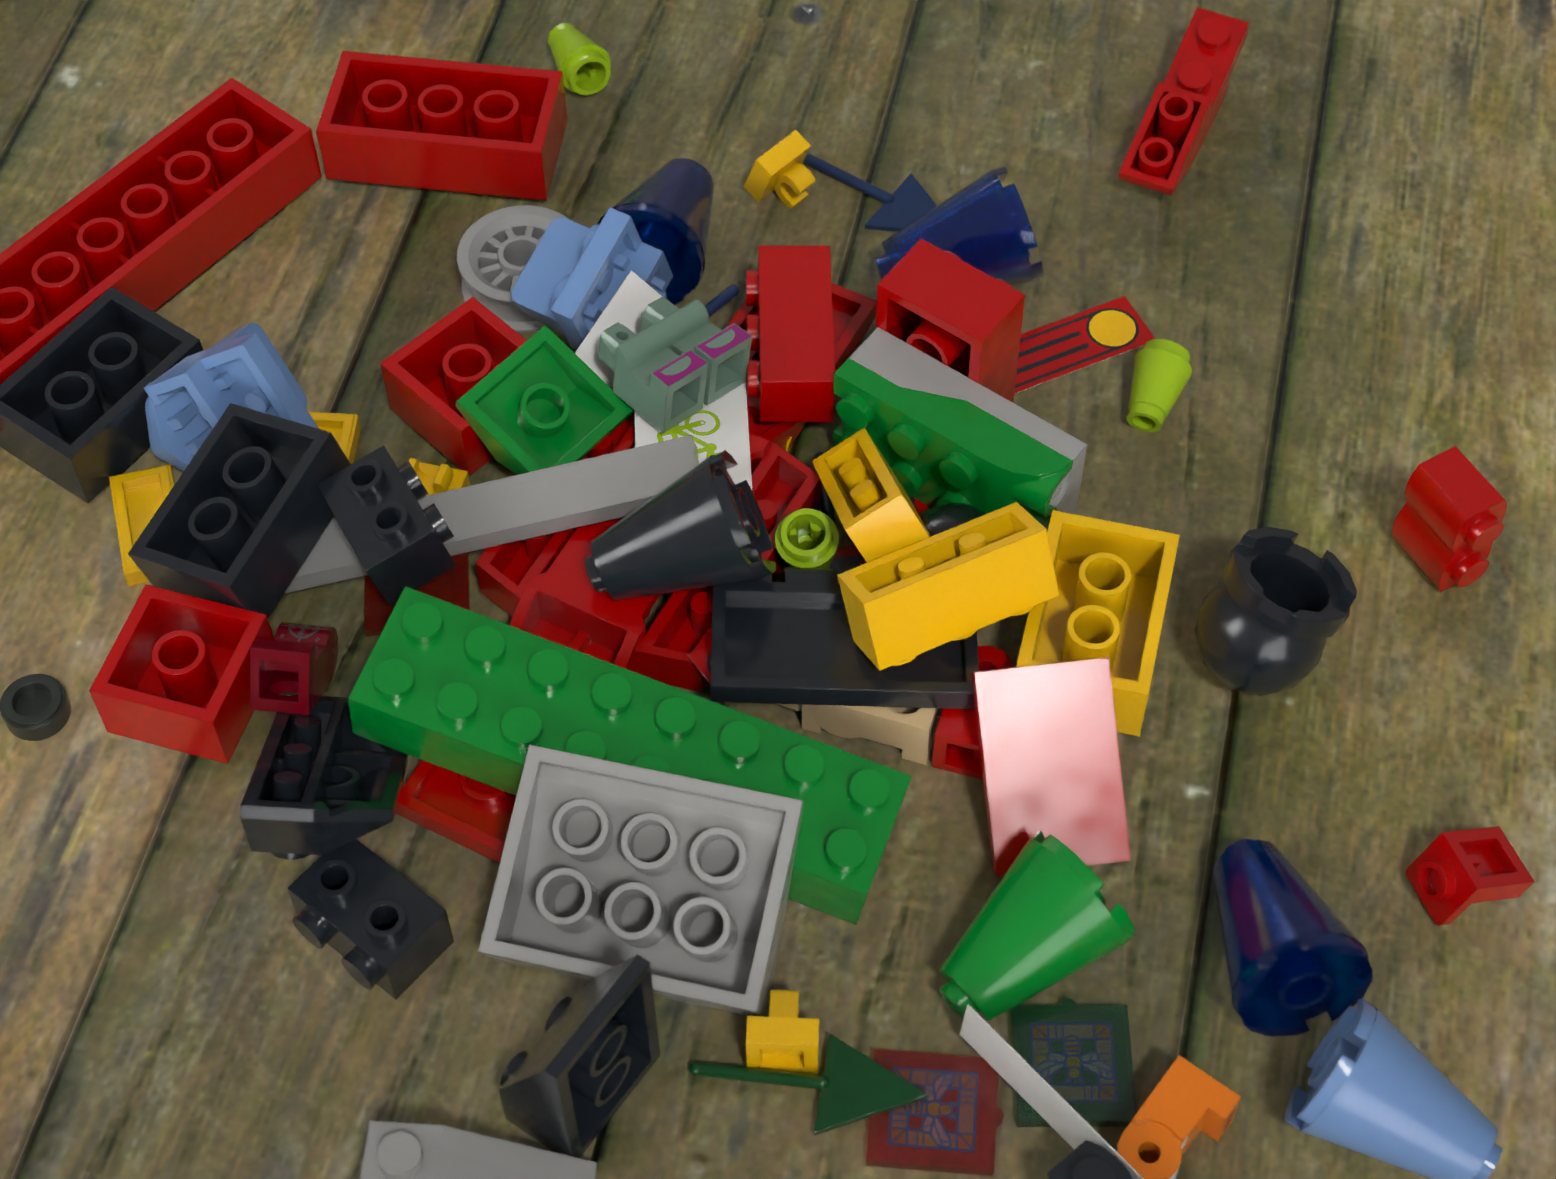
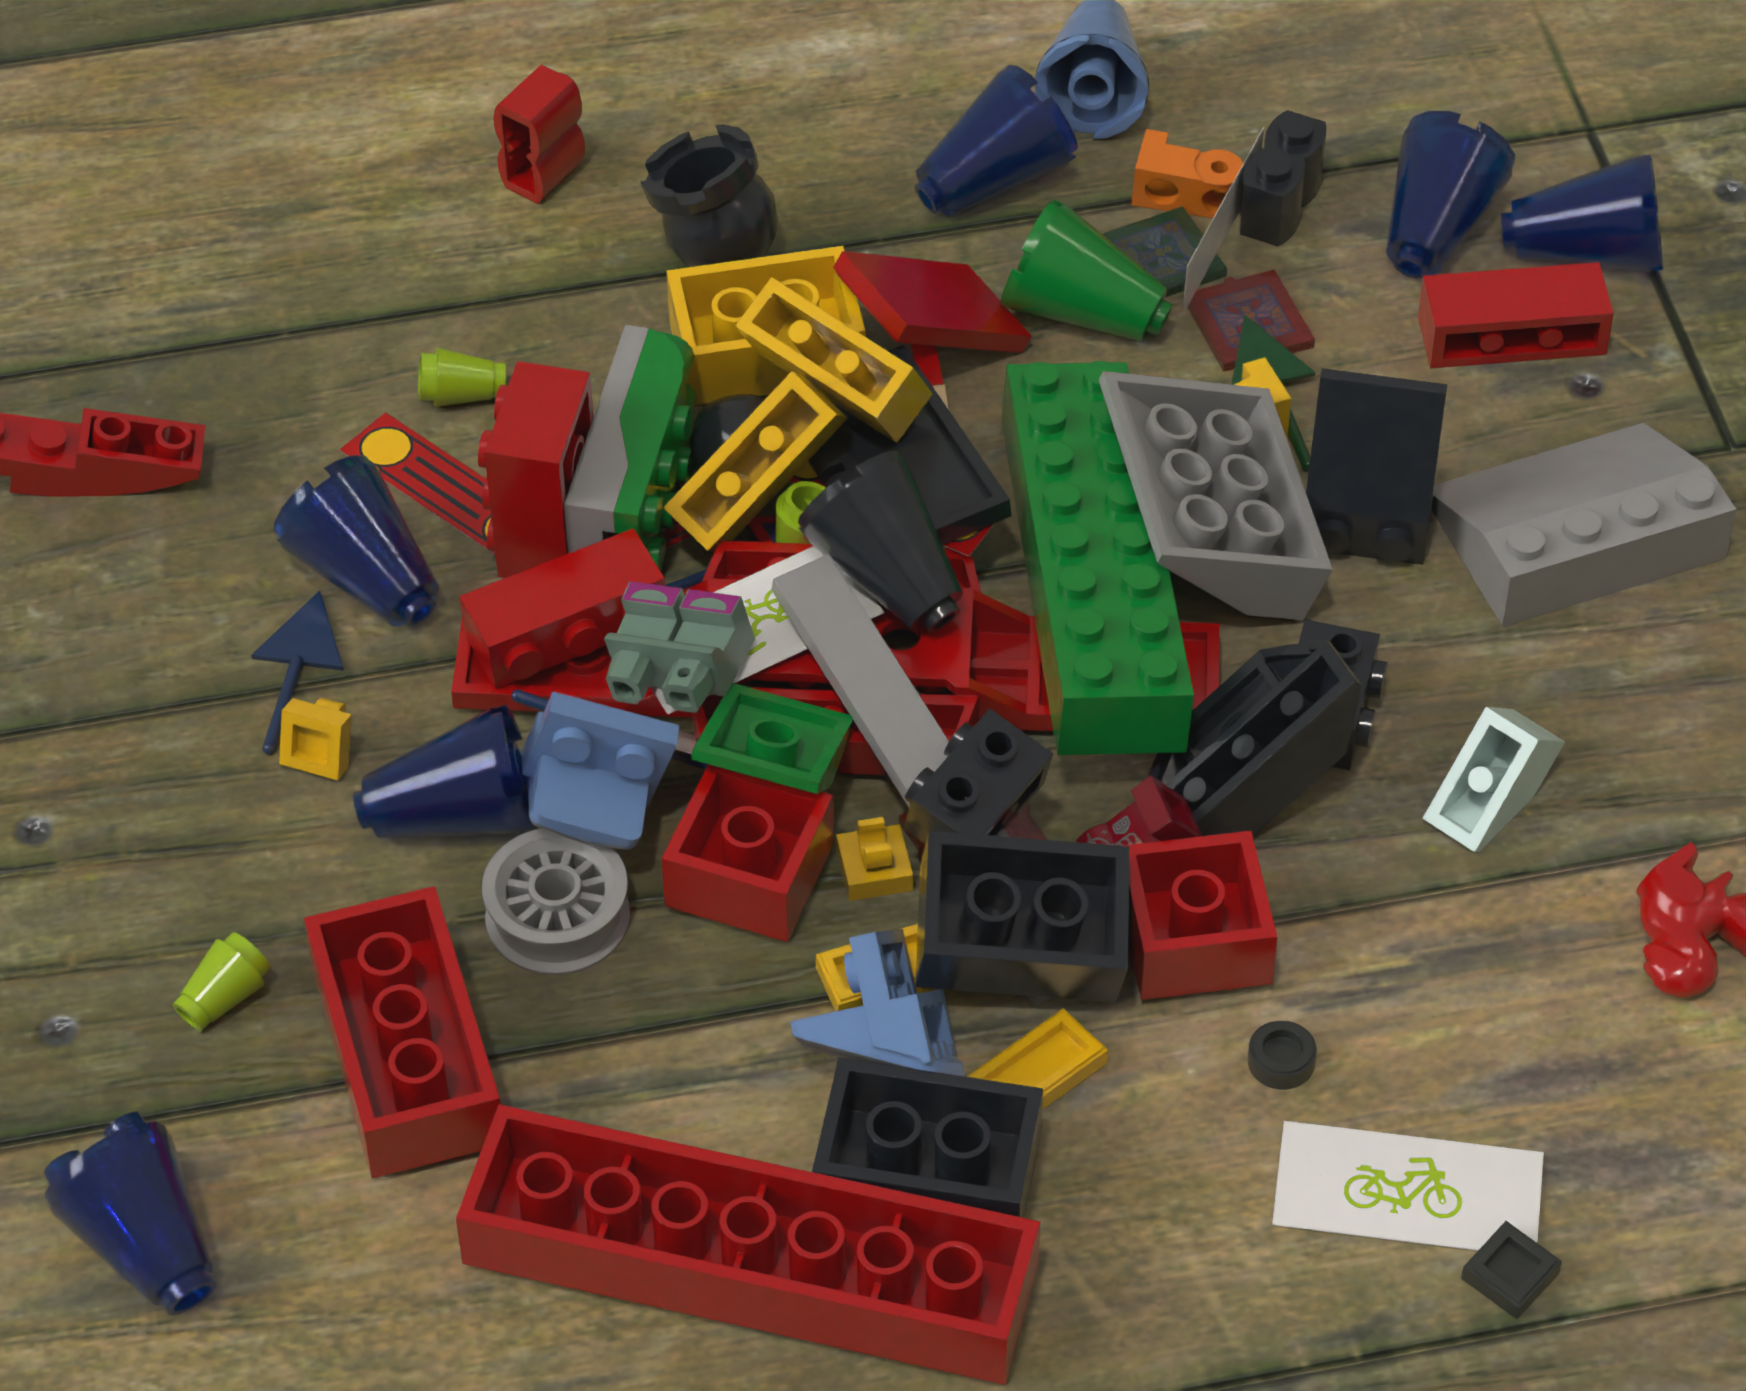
camera: 115 degrees left, 5 degrees down
red bracket [1406,826,1535,926] -> none
none -> light aqua slope [1422,707,1565,852]

